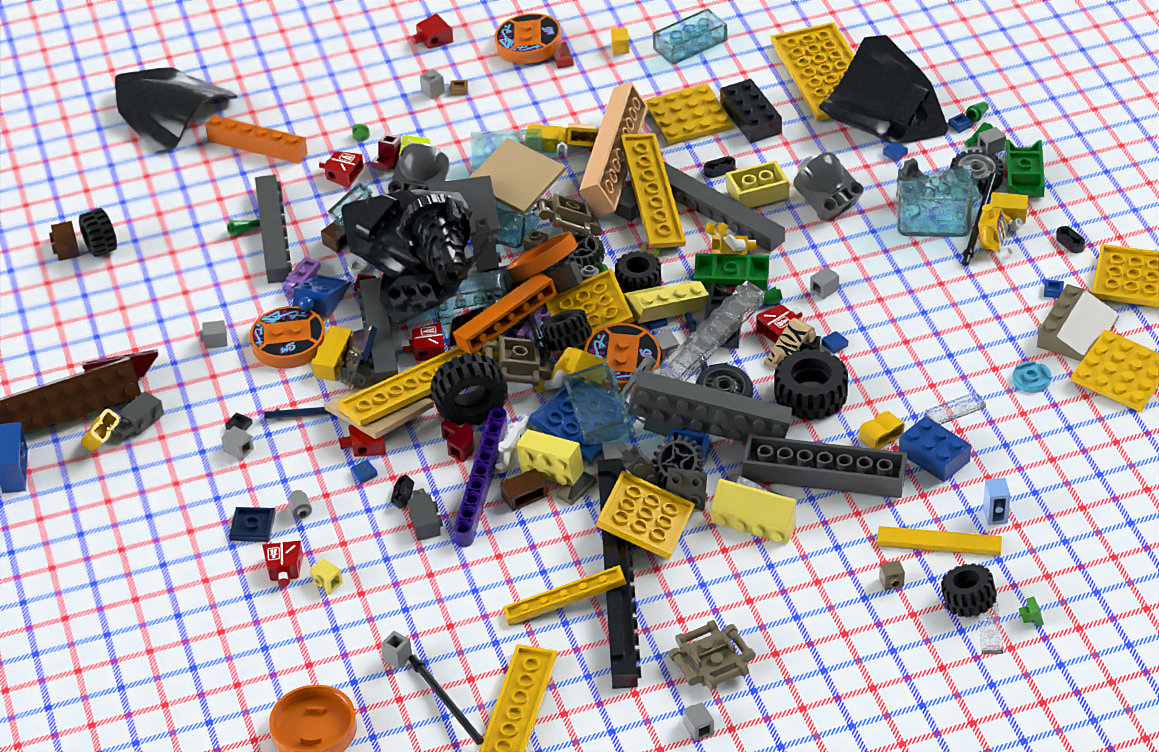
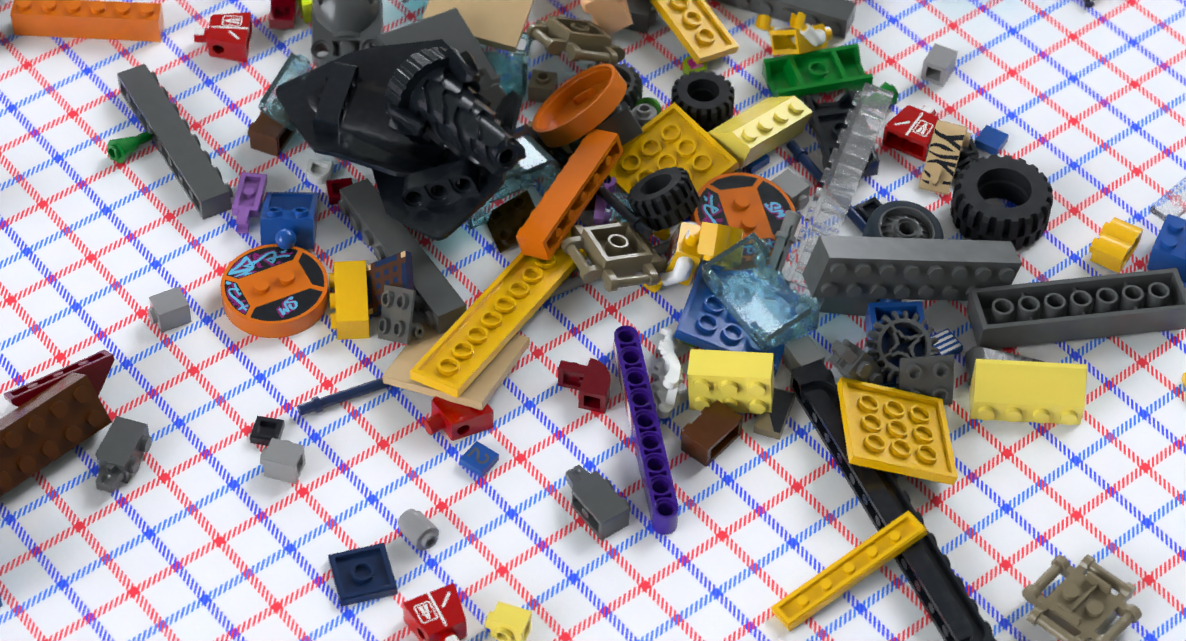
camera: 25 degrees left, 5 degrees up
yellow brick [81,408,119,452] -> none
black beam [391,474,414,509] -> none
red torso [401,322,445,361] -> none
black tyre [430,353,508,426] -> none
none -> blue tile [930,328,963,356]

